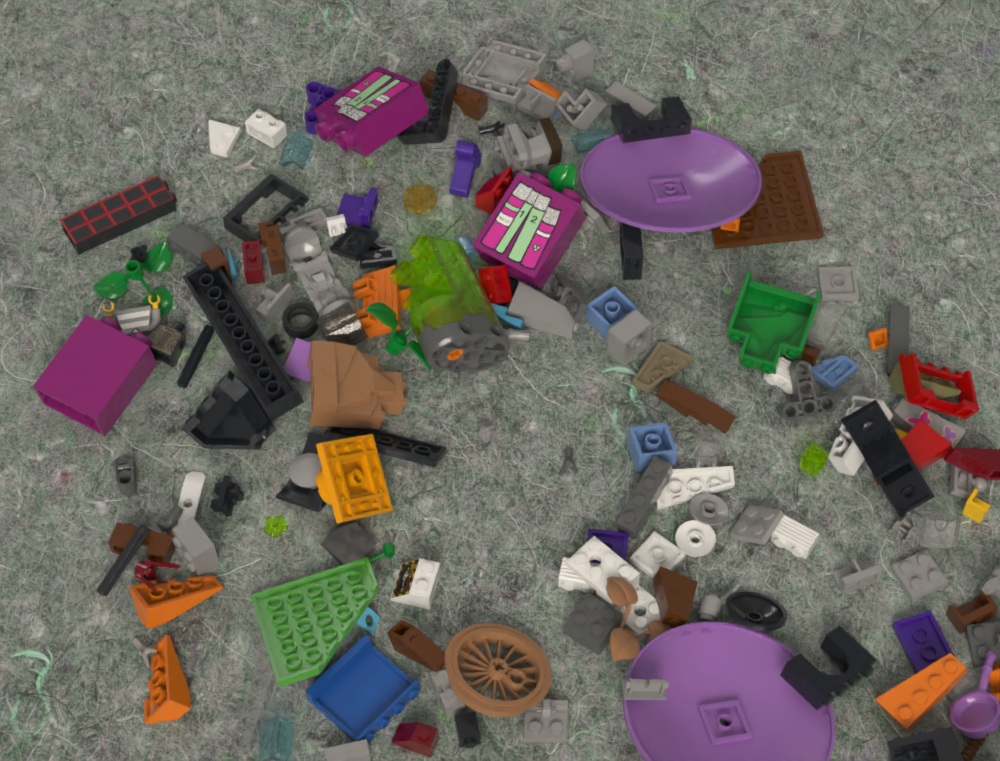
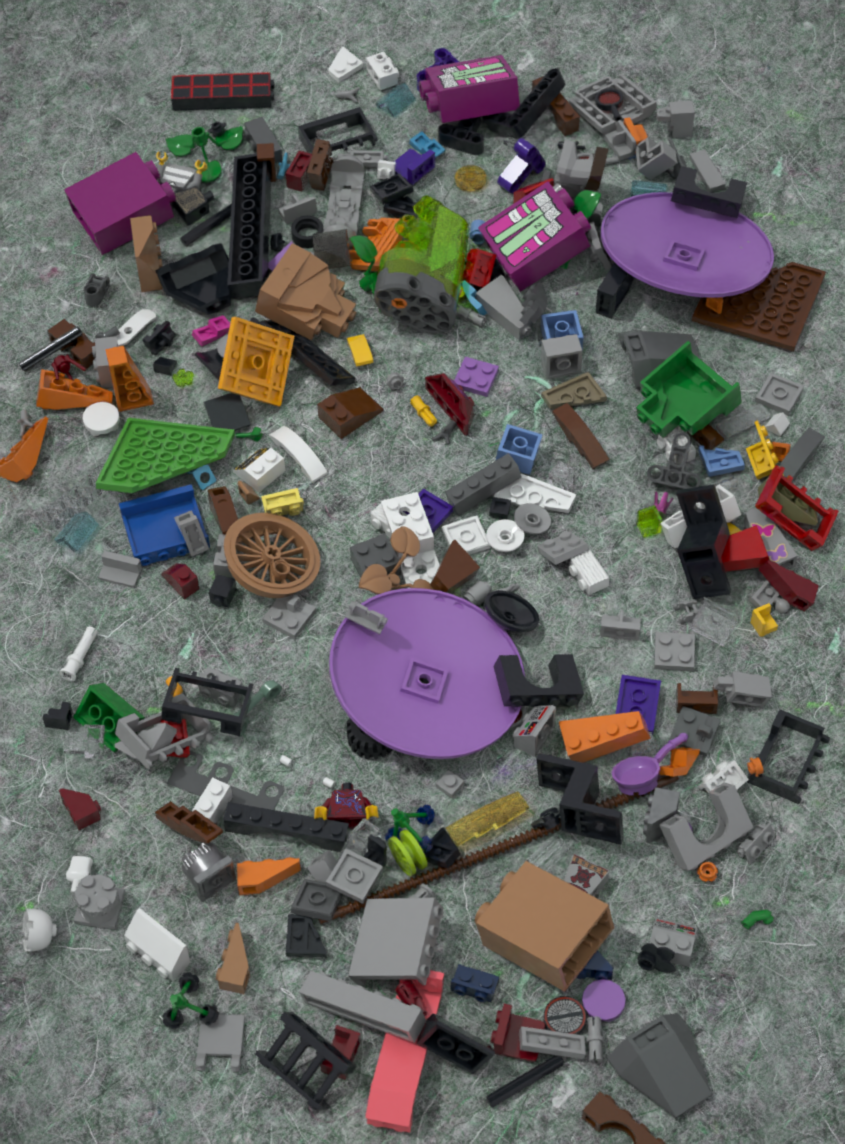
camera: 30 degrees right, 0 degrees up
none -> white tile [83,402,120,436]
none -> orange wedge [105,346,154,412]
none -> medium nougat slope [130,215,163,292]
none -> black slope [153,357,177,376]
none -> light grey bracket [174,510,209,556]
none -> dark pink slope [192,315,230,346]
none -> medium nougat slope [237,481,260,505]
none -> light yellow bracket [261,488,304,516]
none -> white slope [269,426,328,483]
none -> reddish brown slope [317,387,384,439]
none -> yellow slope [347,334,374,367]
none -> dark azure slope [409,131,445,158]
none -> yellow axle [410,395,437,427]
none -> dark red wedge [425,373,474,436]
none -> black beam [438,116,484,155]
none -> medium lavender plate [454,357,499,397]
none -> black plate [489,497,511,519]
none -> light grey slope [513,705,556,757]
none -> black piece [595,88,623,121]
none -> dark grey wedge [618,330,701,389]
none -> flat silver piece [651,491,674,520]
none -> yellow bracket [746,420,784,480]
none -> white slope [765,412,790,437]

